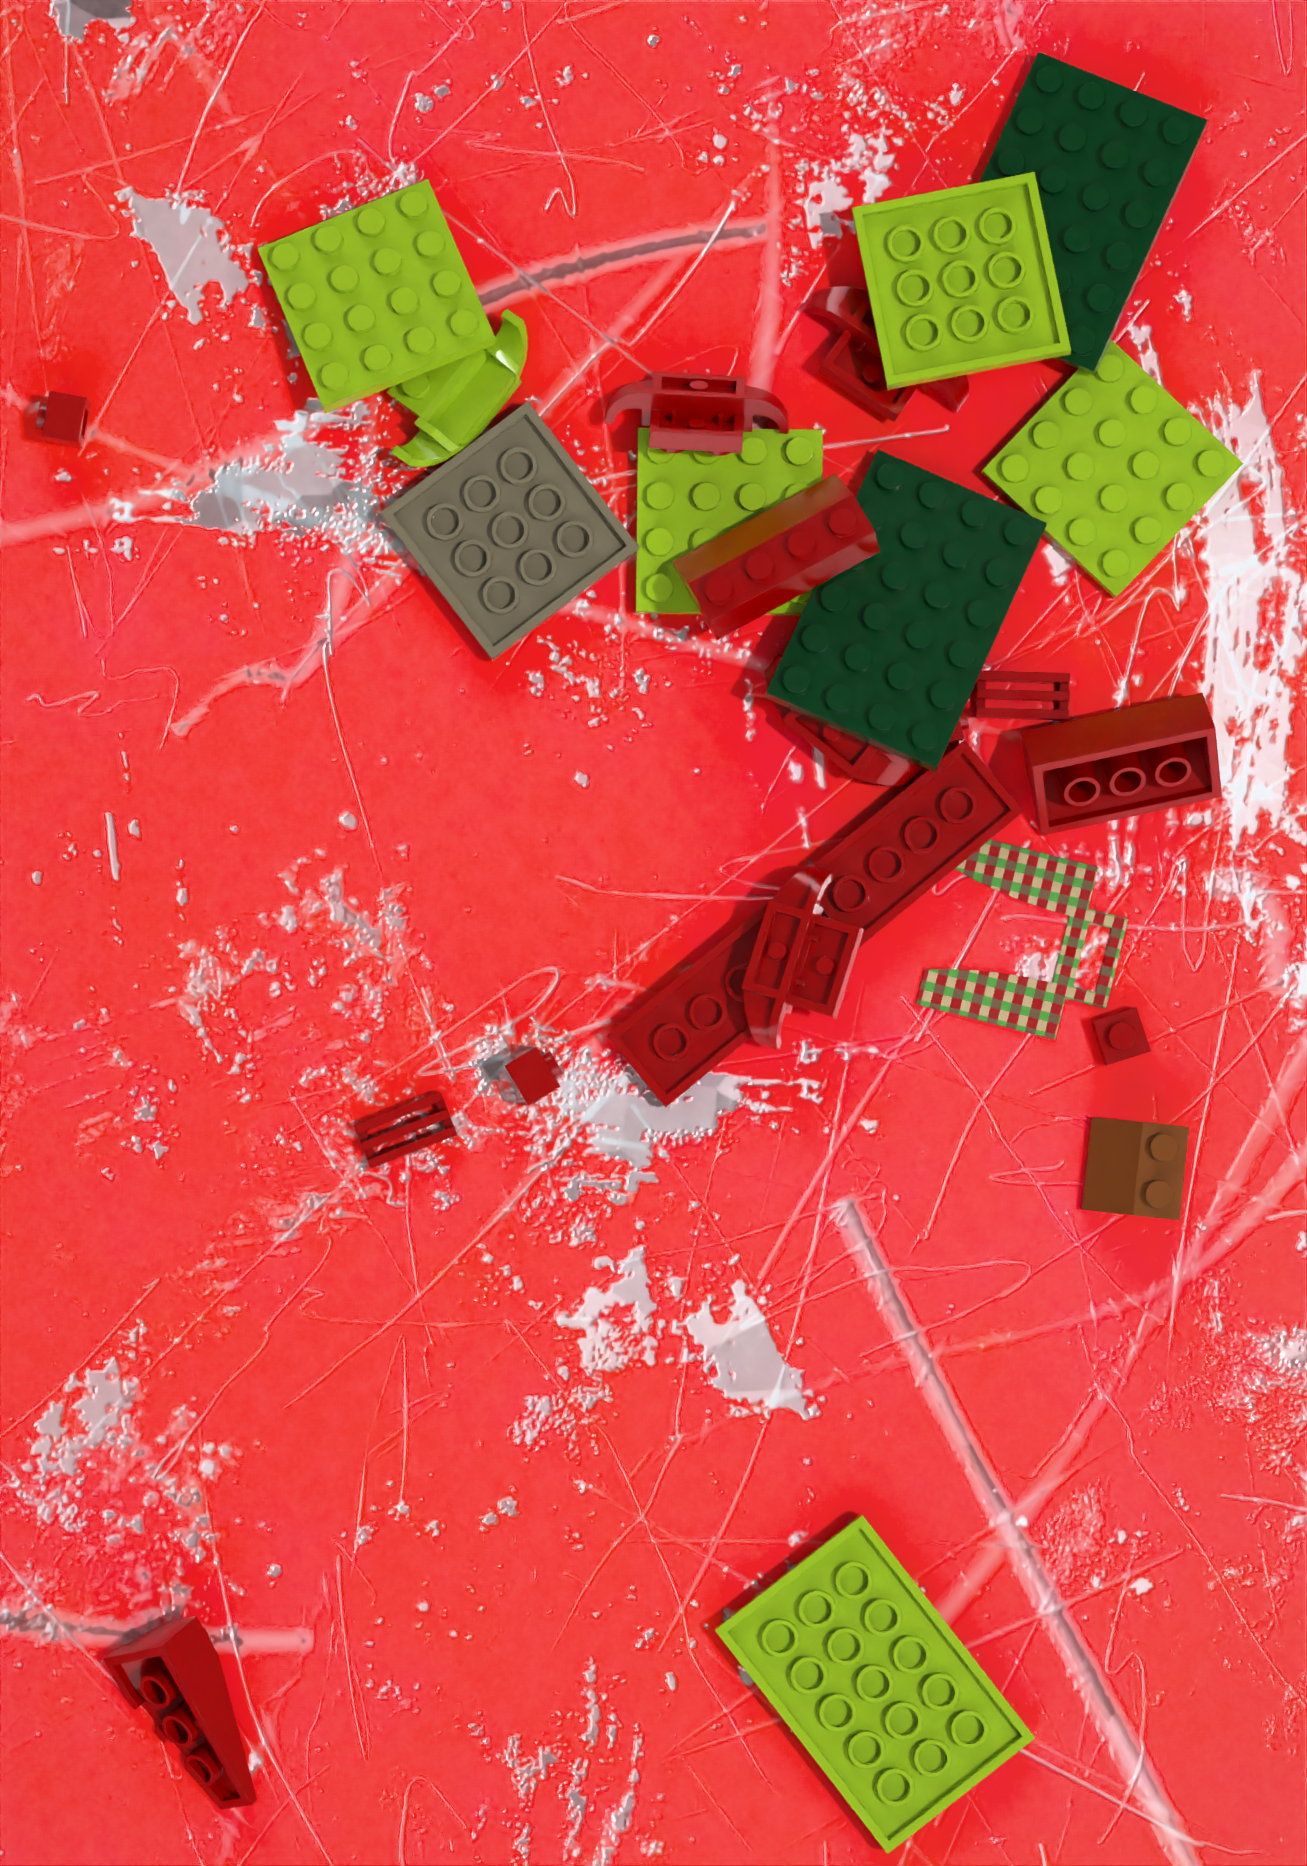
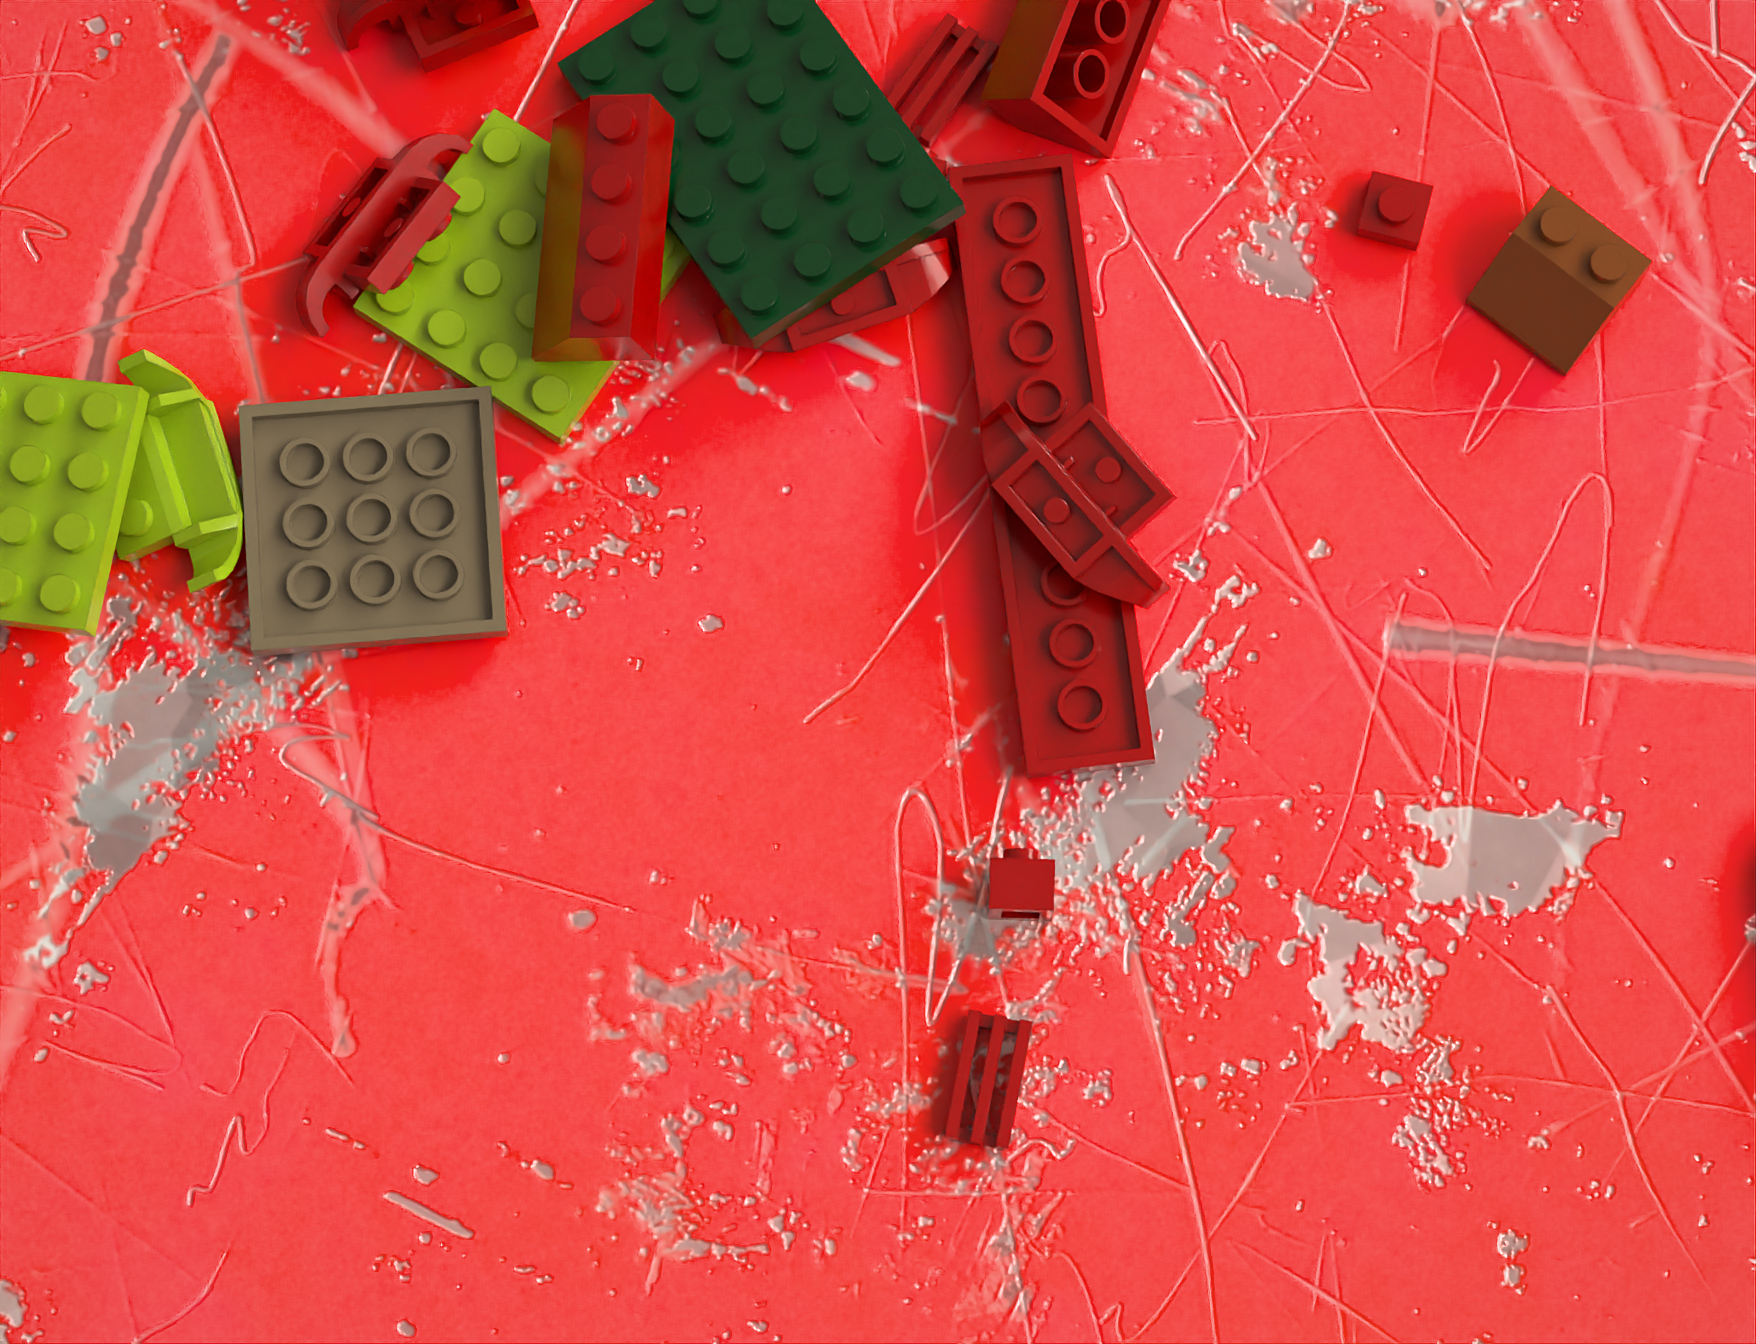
camera: 55 degrees left, 10 degrees down
piece [916,840,1128,1040] -> none

